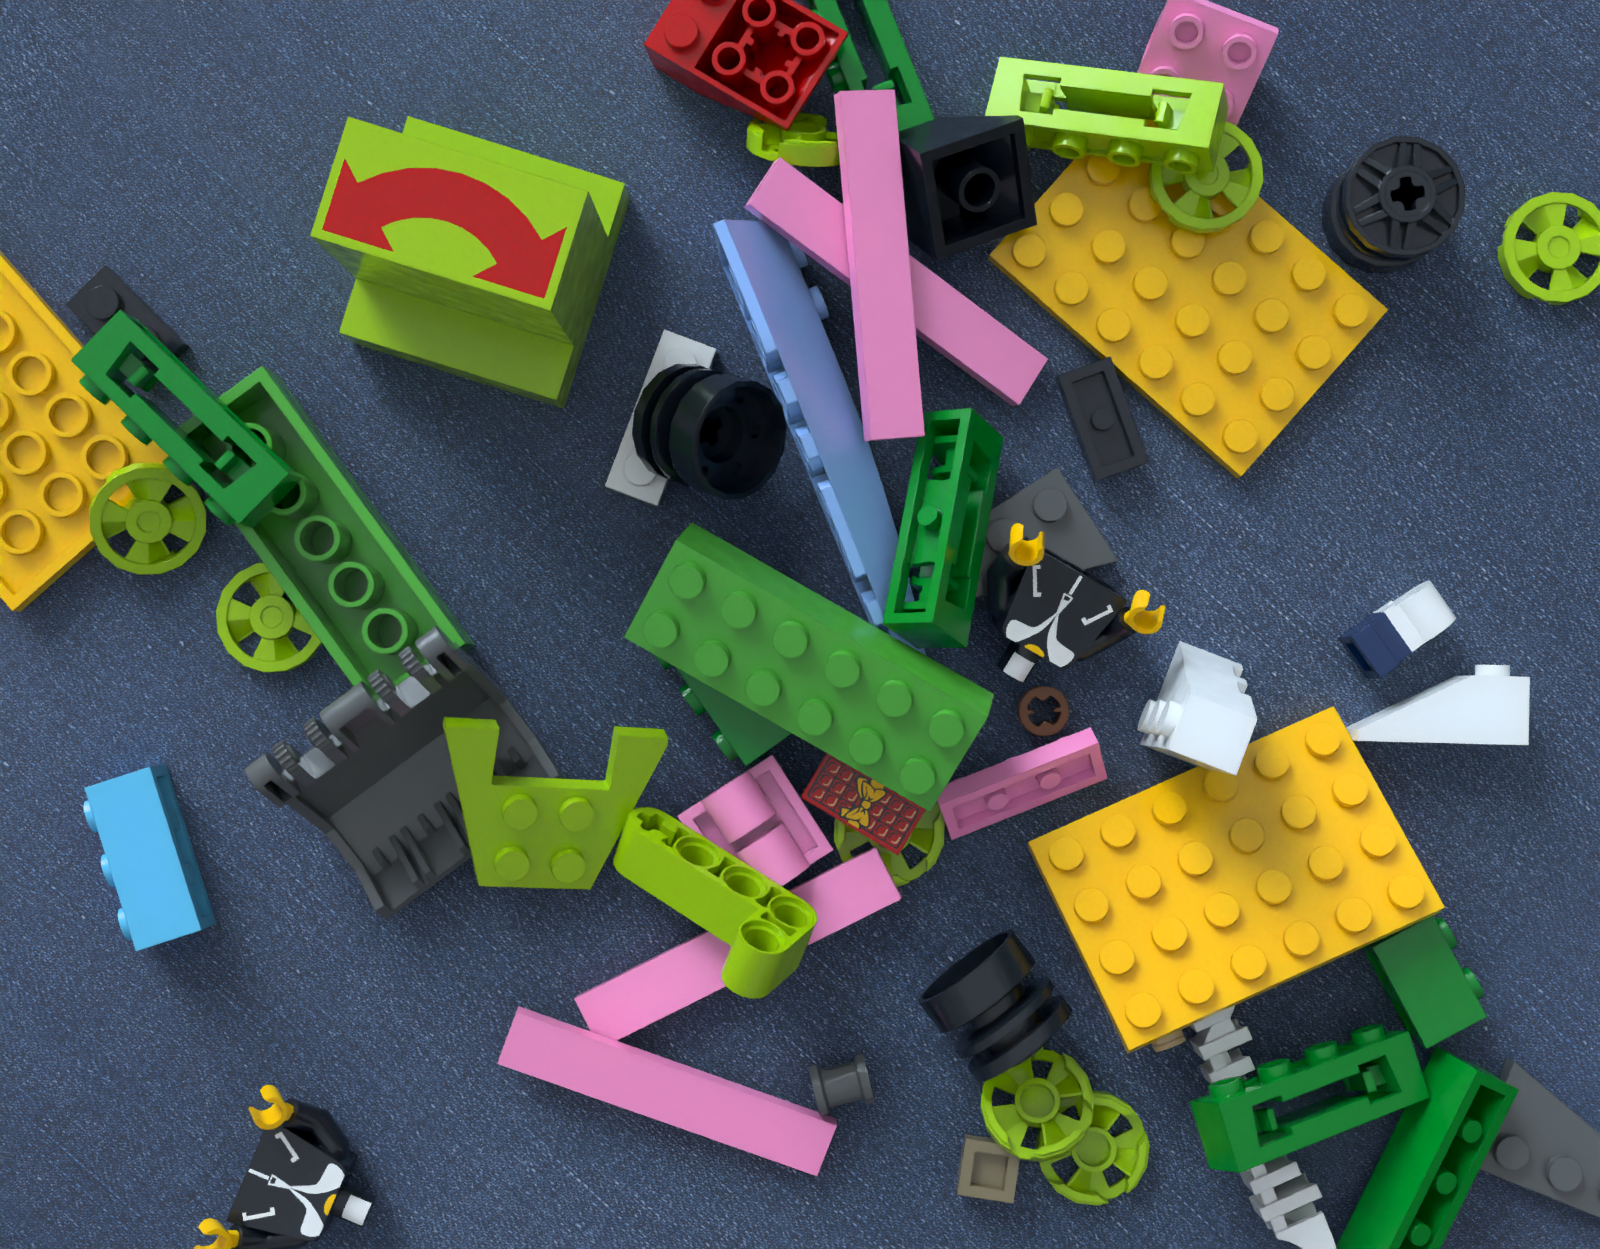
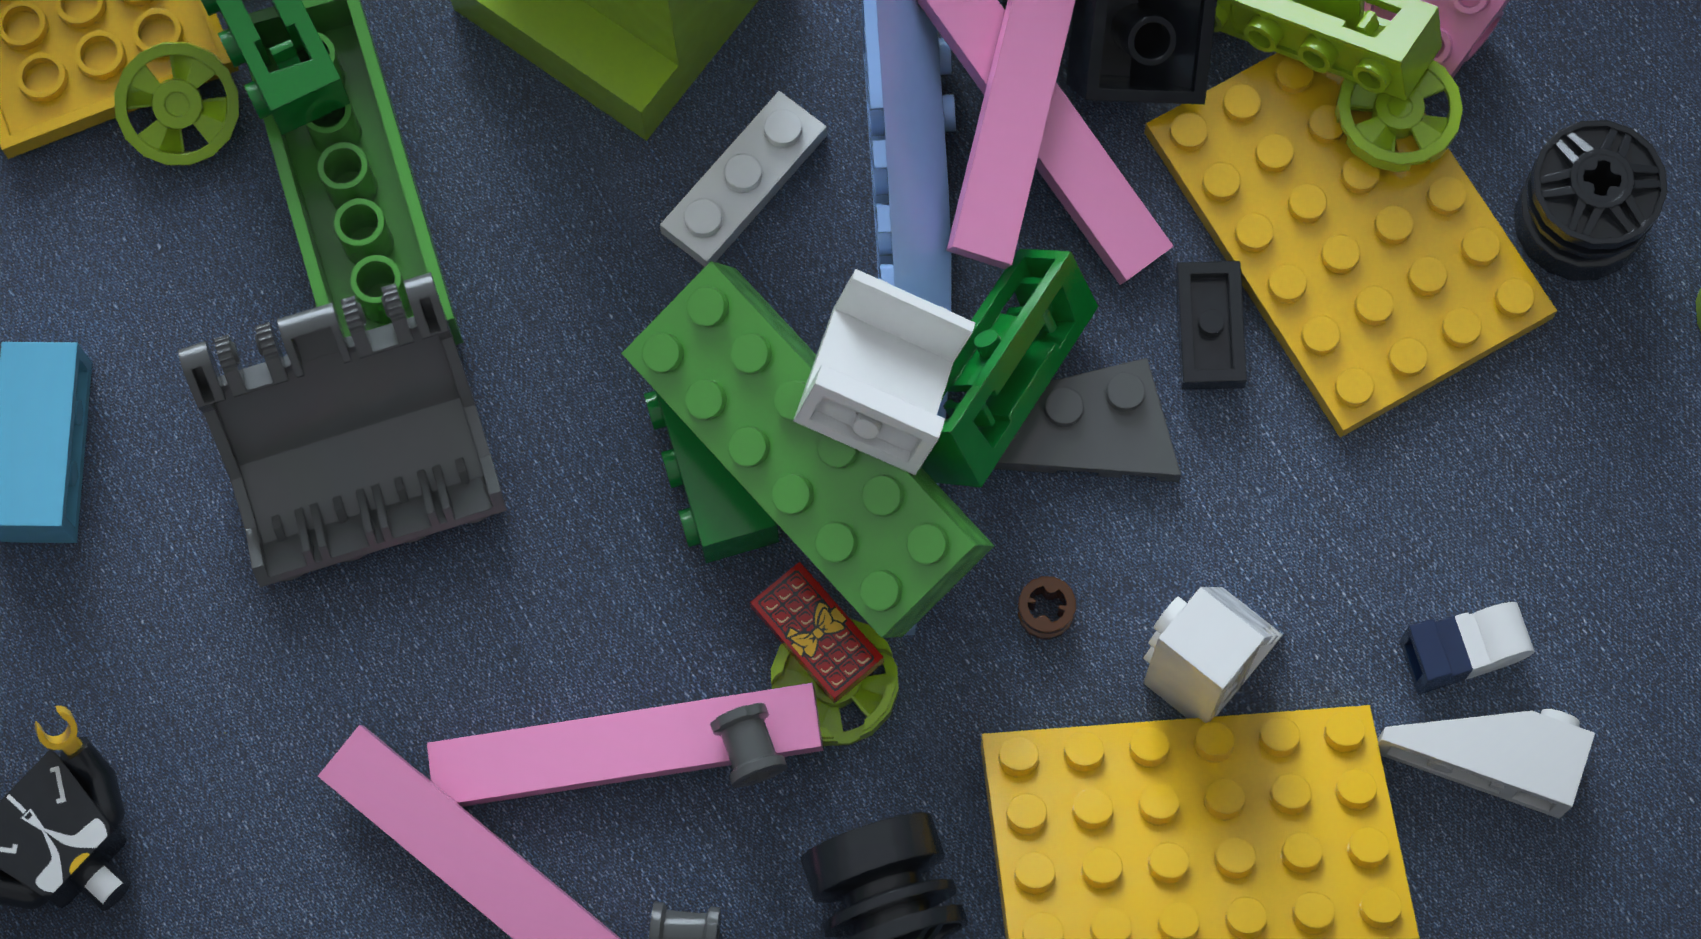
camera: 25 degrees right, 15 degrees down
lime piece [216,563,322,673] -> none
lime wing [443,717,669,890] -> none
lime beam [613,807,817,999] -> none
black wheel [632,364,787,500] -> none
bright pink plate [678,754,833,886] -> none
bright pink plate [937,727,1108,840] -> none
black torso [987,523,1166,682] -> none
none -> dark grey bush [710,703,788,788]
none -> white panel [793,269,975,475]

